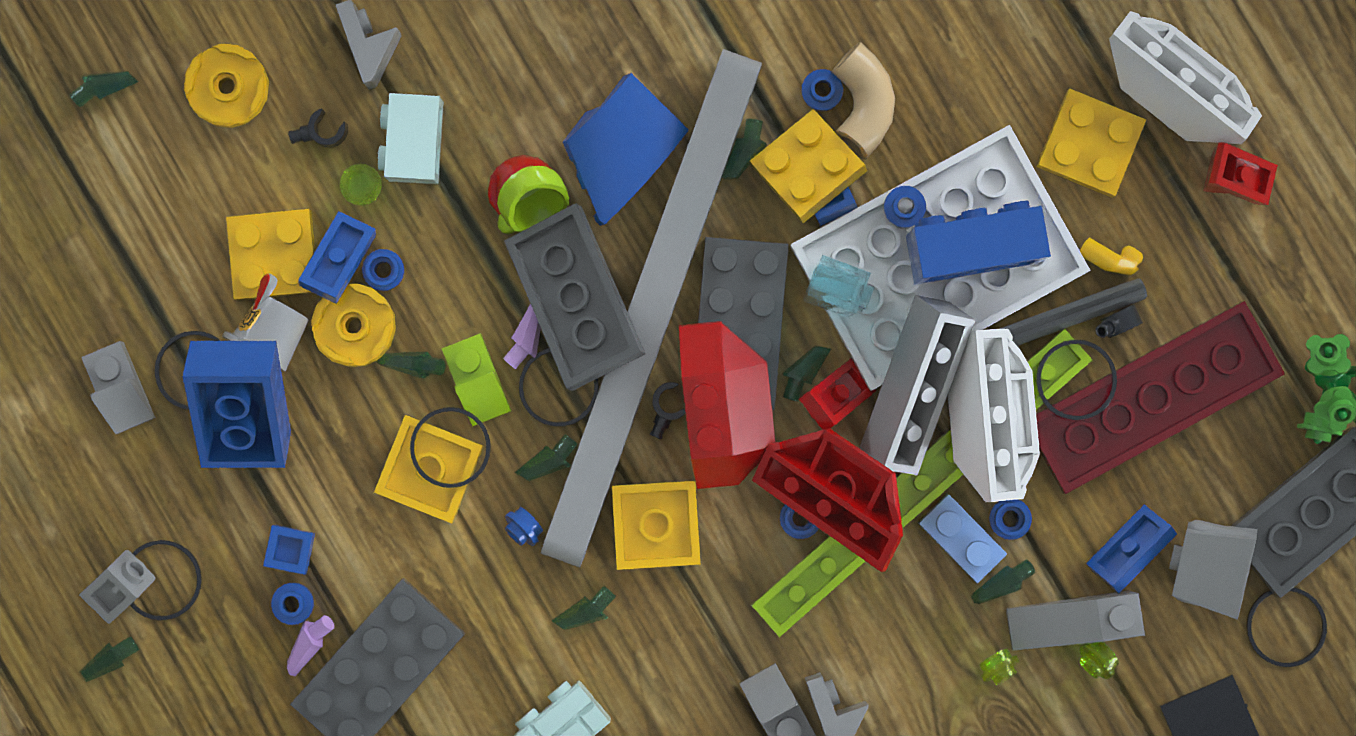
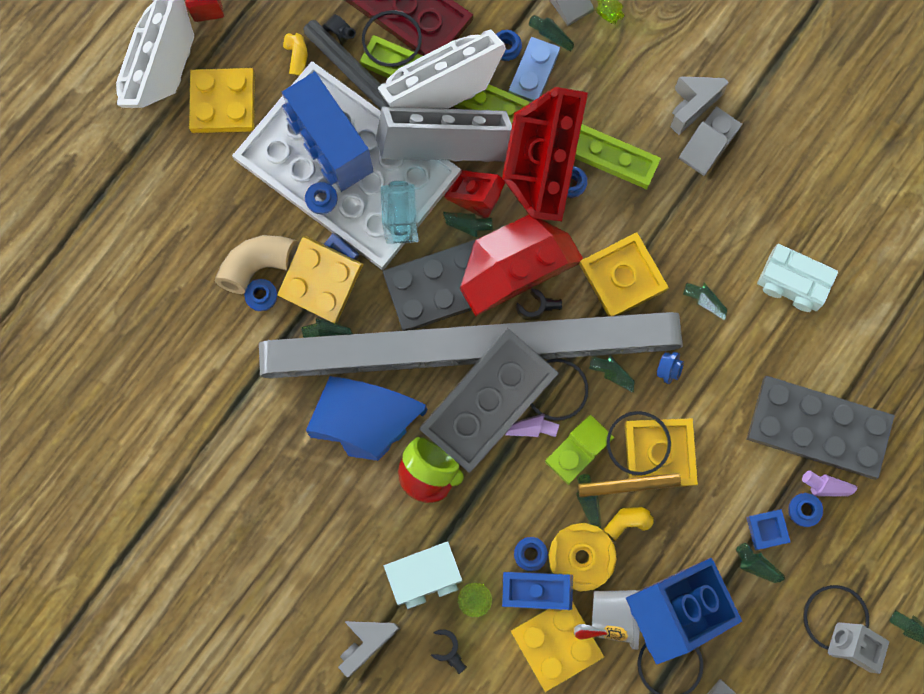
camera: 110 degrees left, 10 degrees down
none -> pearl gold bar [578,473,681,497]
none -> yellow arm [603,507,654,541]
none -> clear green bar [736,543,785,583]

